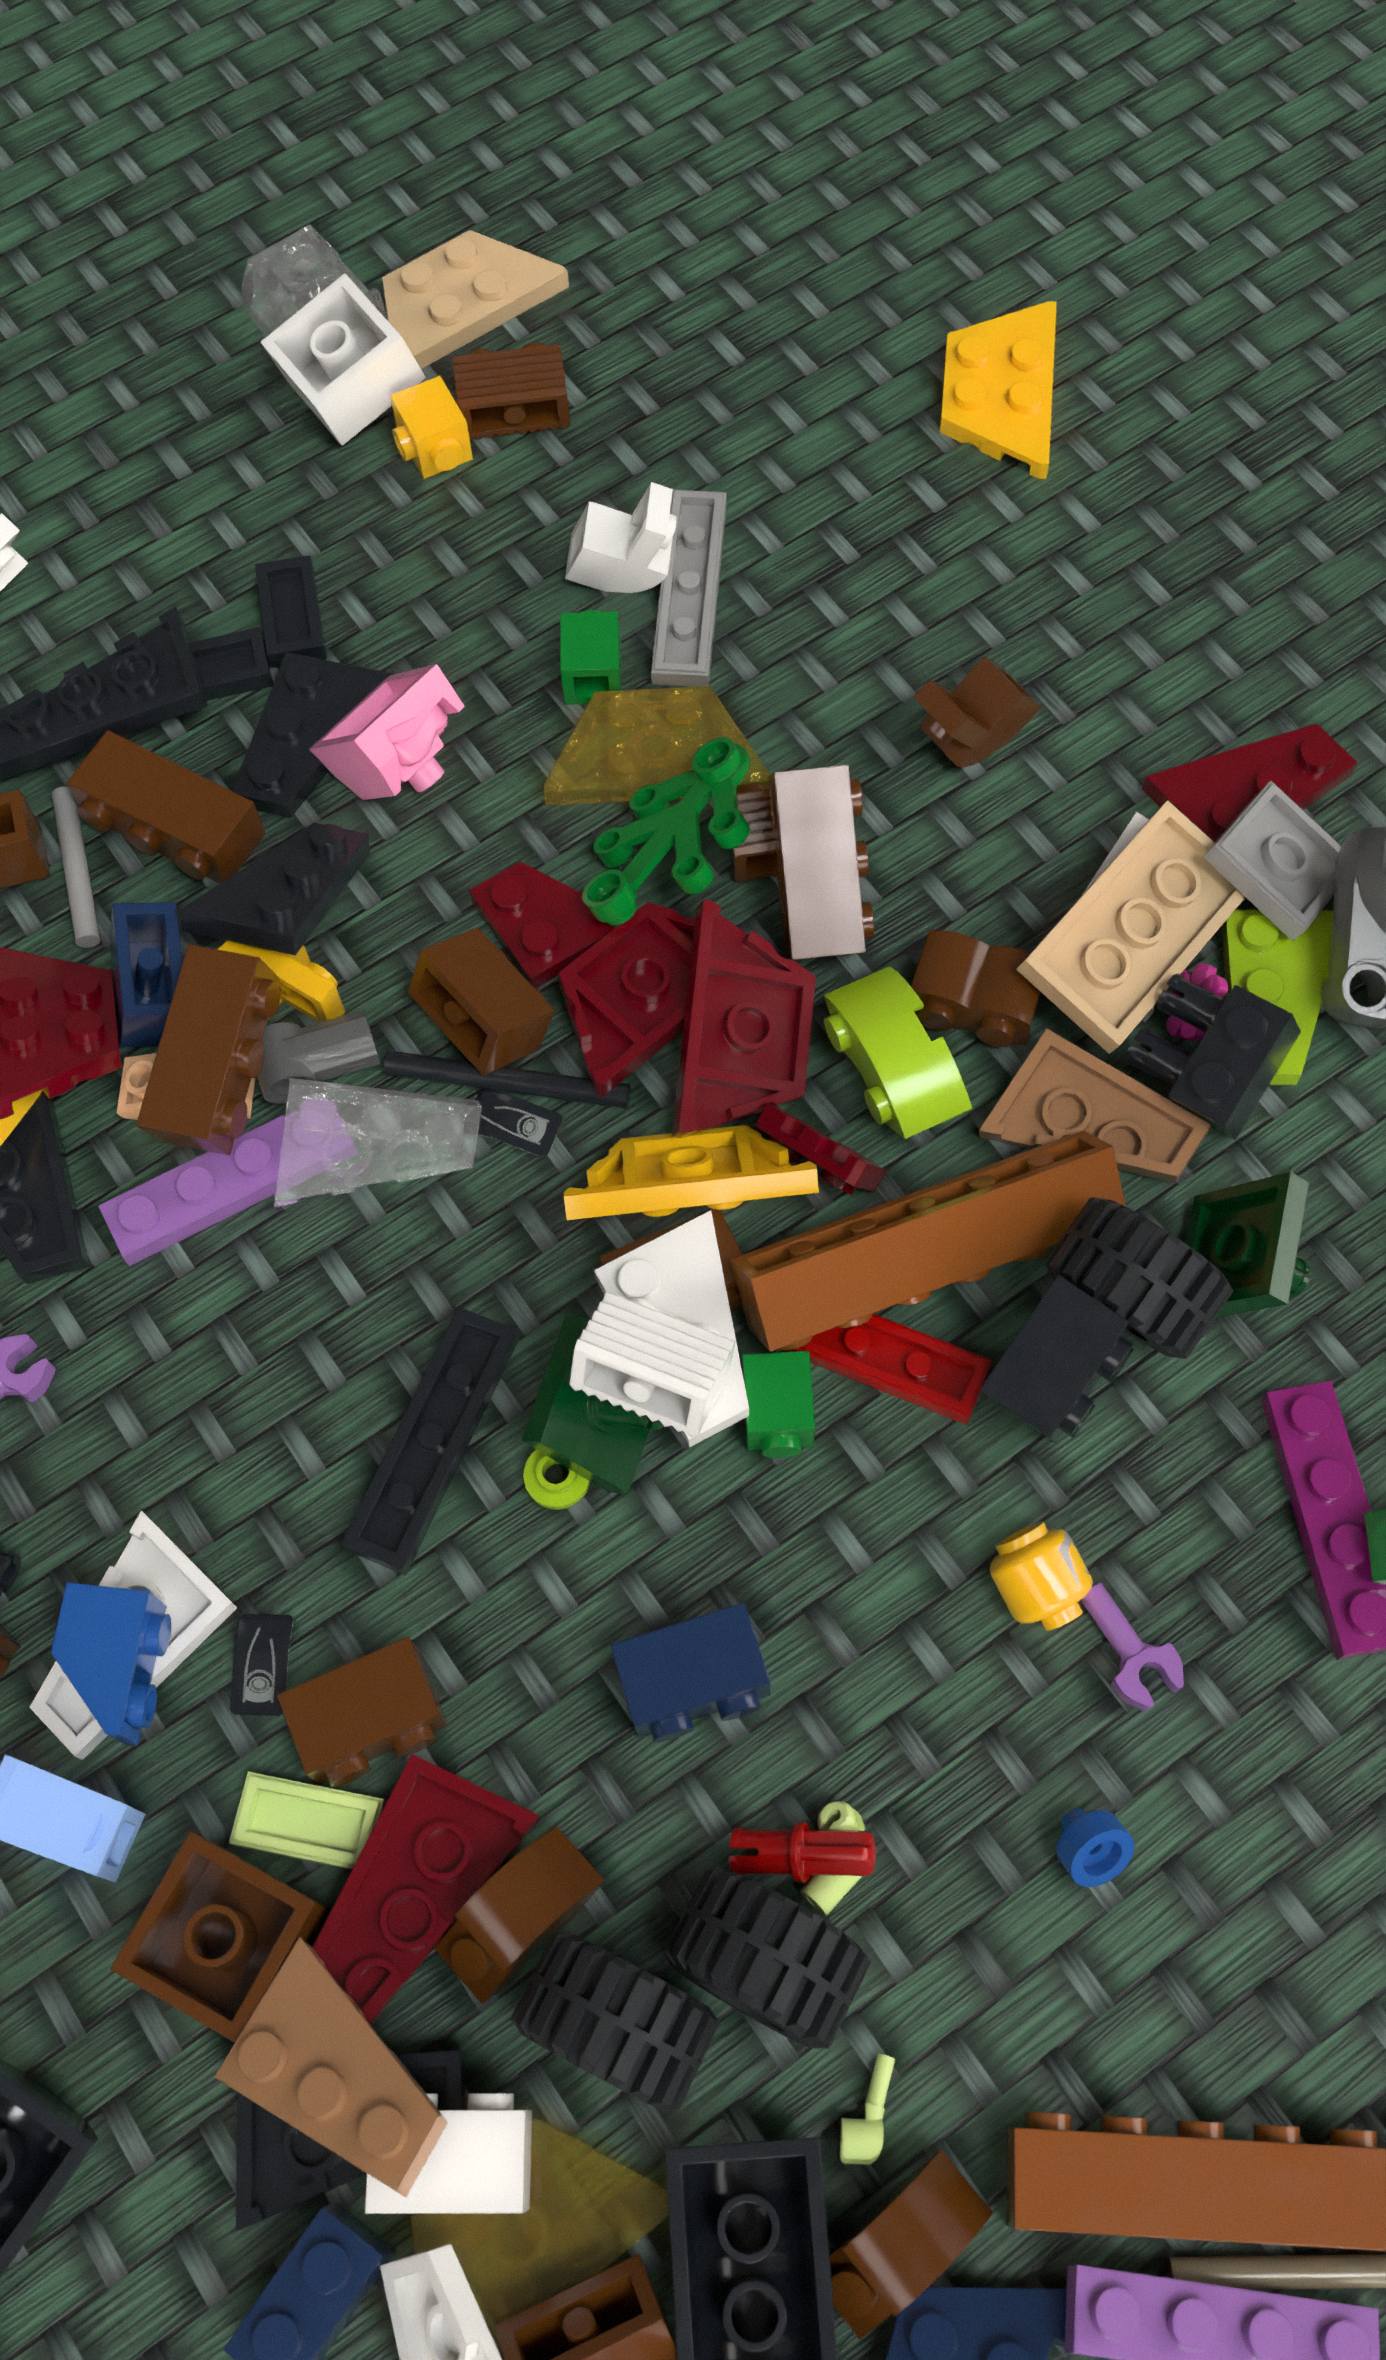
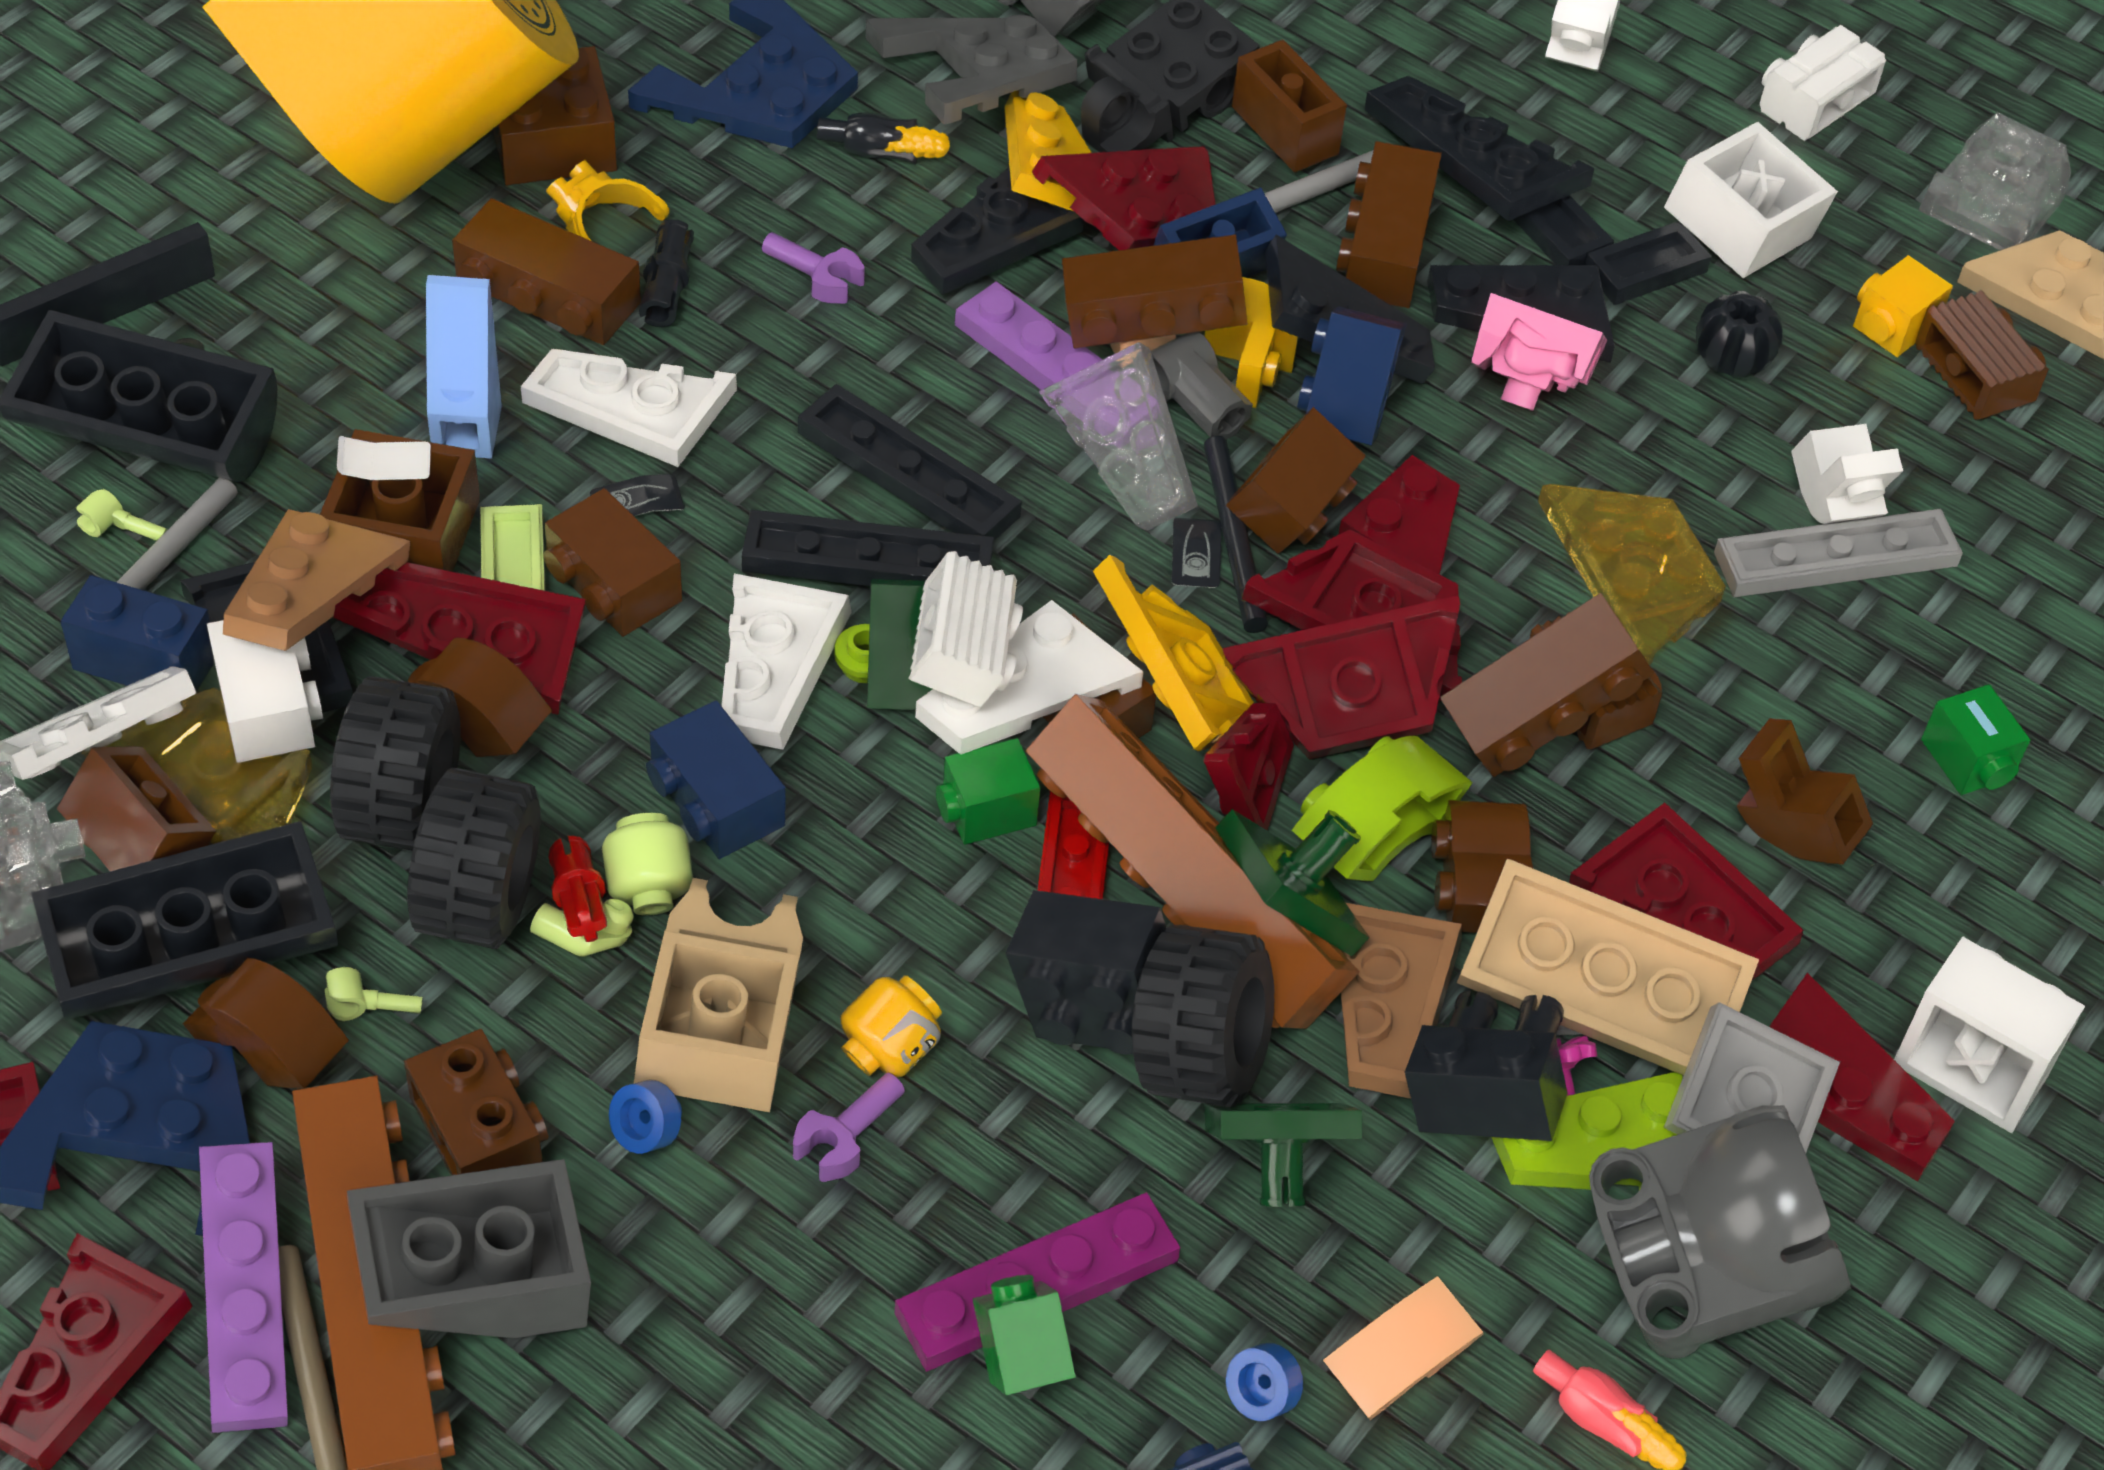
camera: 65 degrees right, 15 degrees down
blue slope [51,1582,171,1746] -> none
white brick [261,273,426,446] -> none
green brick [560,610,622,705] -> none
green plant [582,737,750,926] -> none
none -> yellowish green hand [76,489,168,541]
none -> light grey bar [117,478,238,590]
none -> white sticker [337,436,431,480]
none -> dark grey slope [347,1159,591,1338]
none -> reddish brown brick [404,1028,549,1175]
none -> yellowish green head [602,813,693,915]
none -> tan brick [634,878,803,1112]
none -> white wing [722,573,852,750]
none -> black plate [798,384,1022,541]
none -> dark green tile [1215,809,1370,956]
none -> dark blue brick [1297,306,1407,445]
none -> dark red wing [1569,802,1804,980]
none -> white brick [1664,122,1838,278]
none -> black piece [1696,291,1783,378]
none -> white brick [1759,25,1886,141]
none -> white brick [1894,937,2085,1133]
none -> green brick [1921,684,2031,795]

